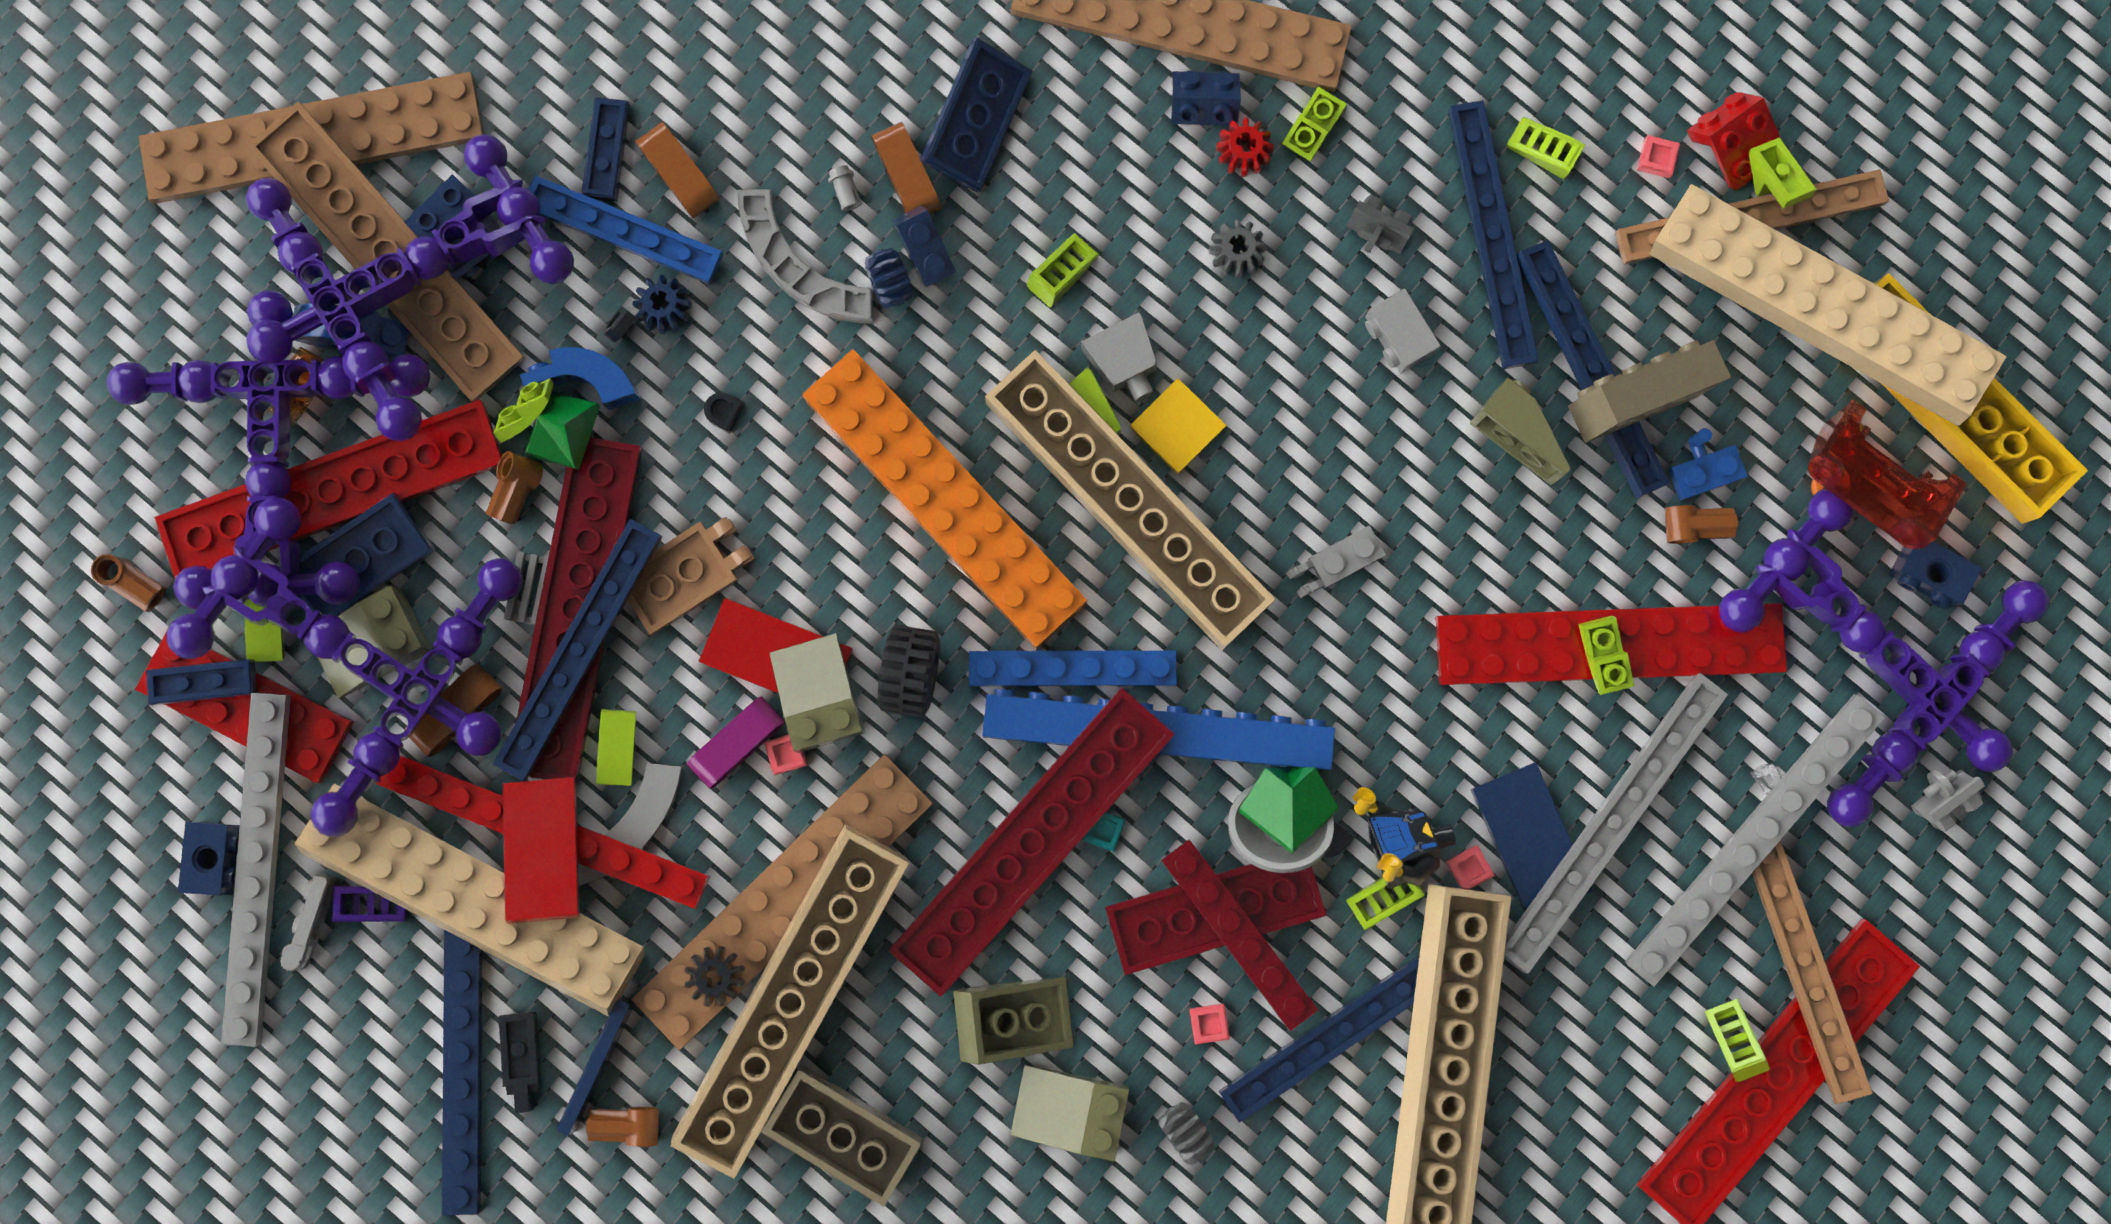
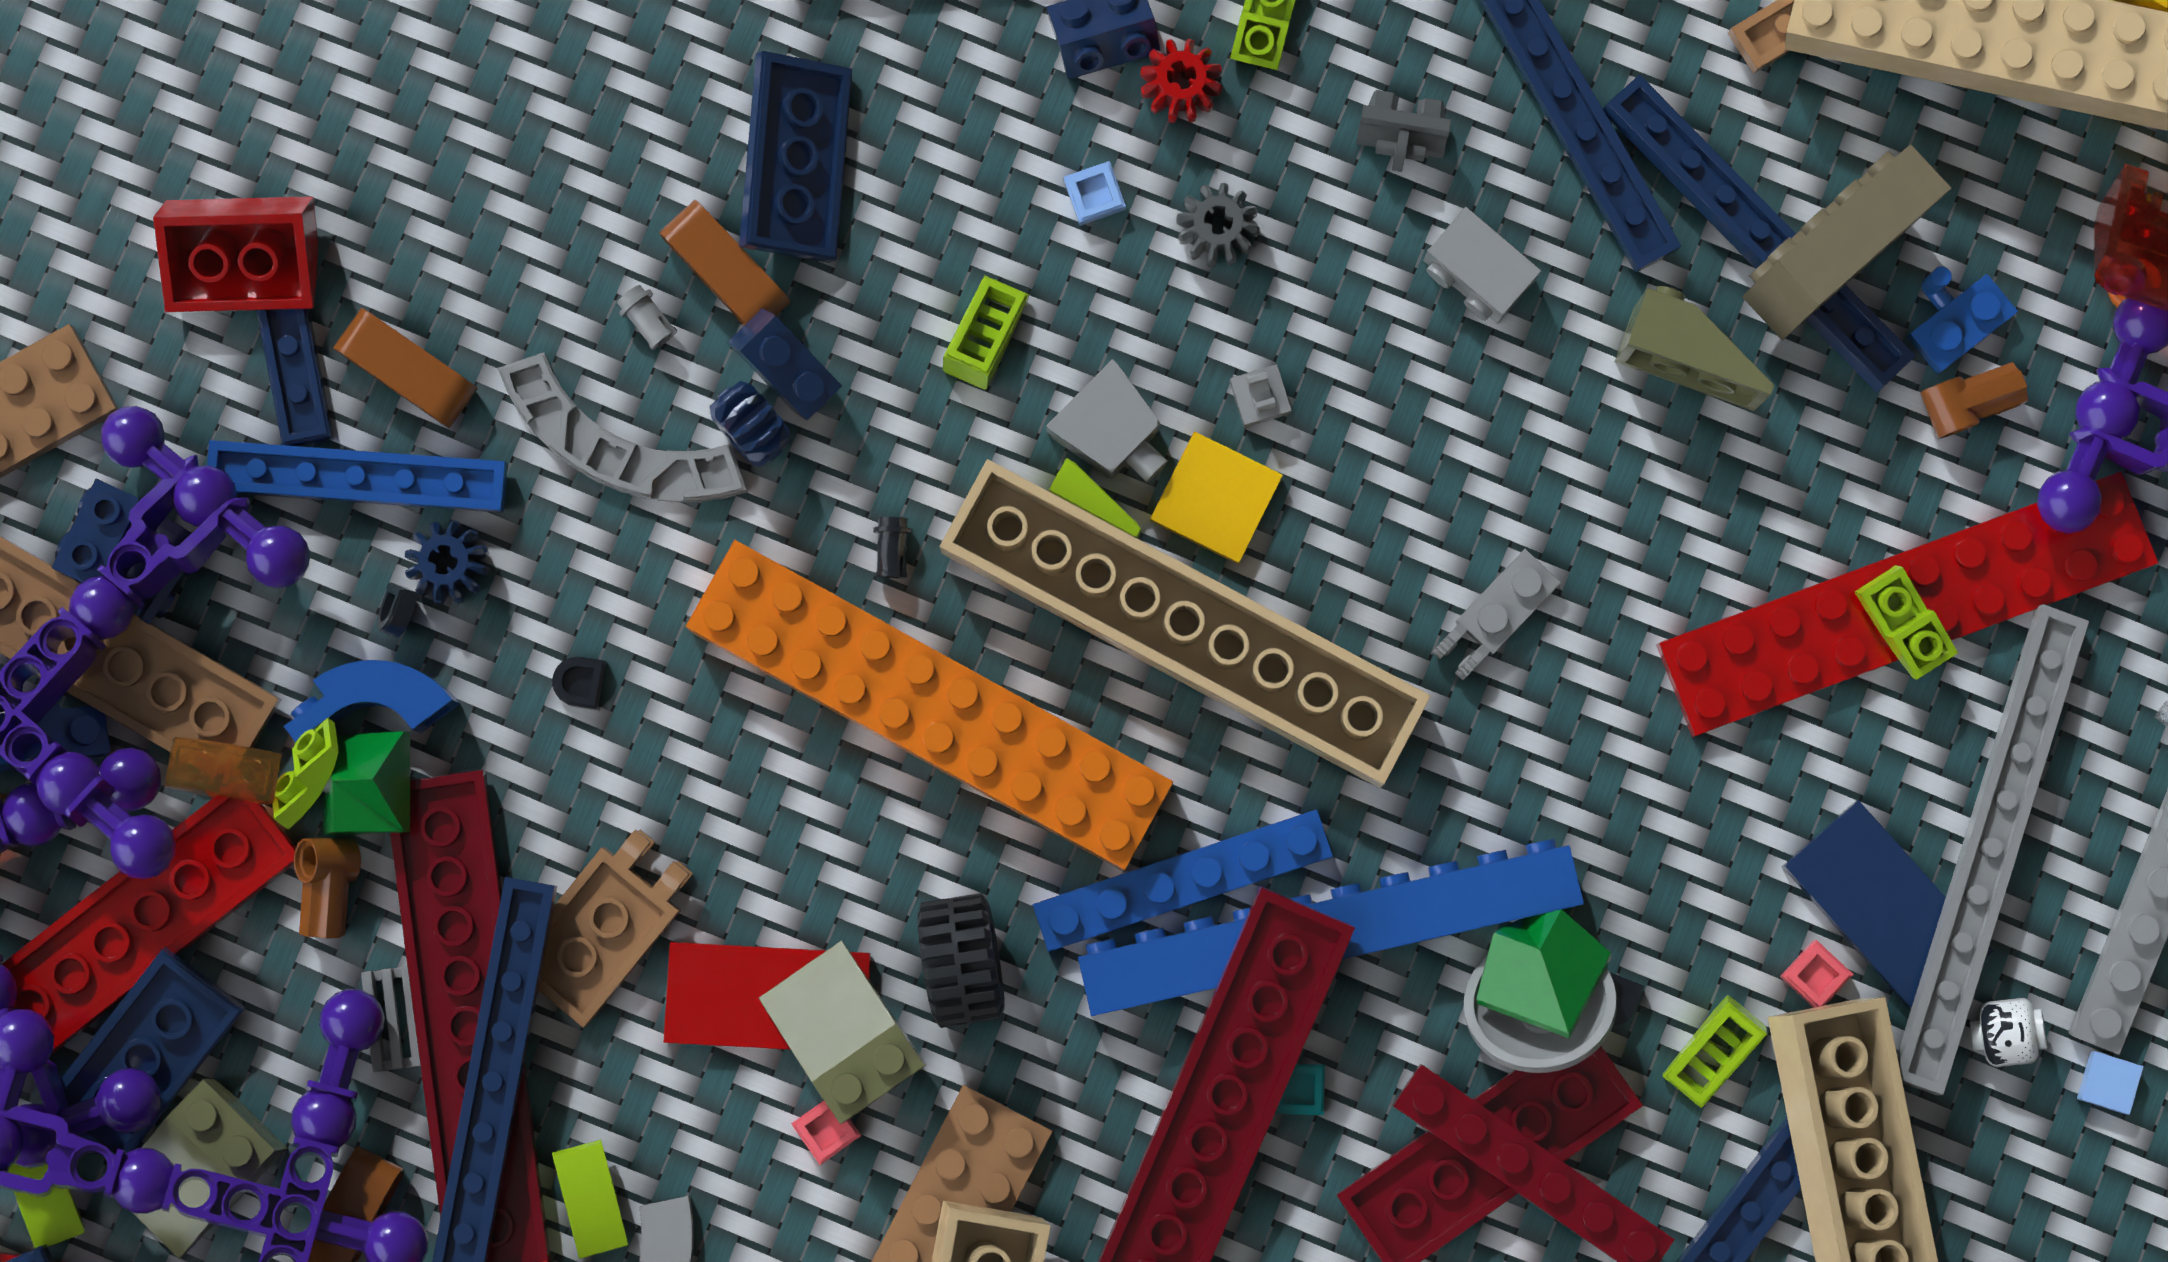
camera: 15 degrees left, 0 degrees up
magenta beam [687,696,785,790] -> none
torso [1353,787,1456,889] -> none
none -> red slope [153,196,318,312]
none -> clear orange slope [164,737,282,805]
none -> black pin [873,517,913,579]
none -> light blue tile [1063,161,1126,226]
none -> light grey tile [1229,364,1292,428]
none -> white head [1970,998,2047,1067]
none -> light blue tile [2077,1051,2143,1115]

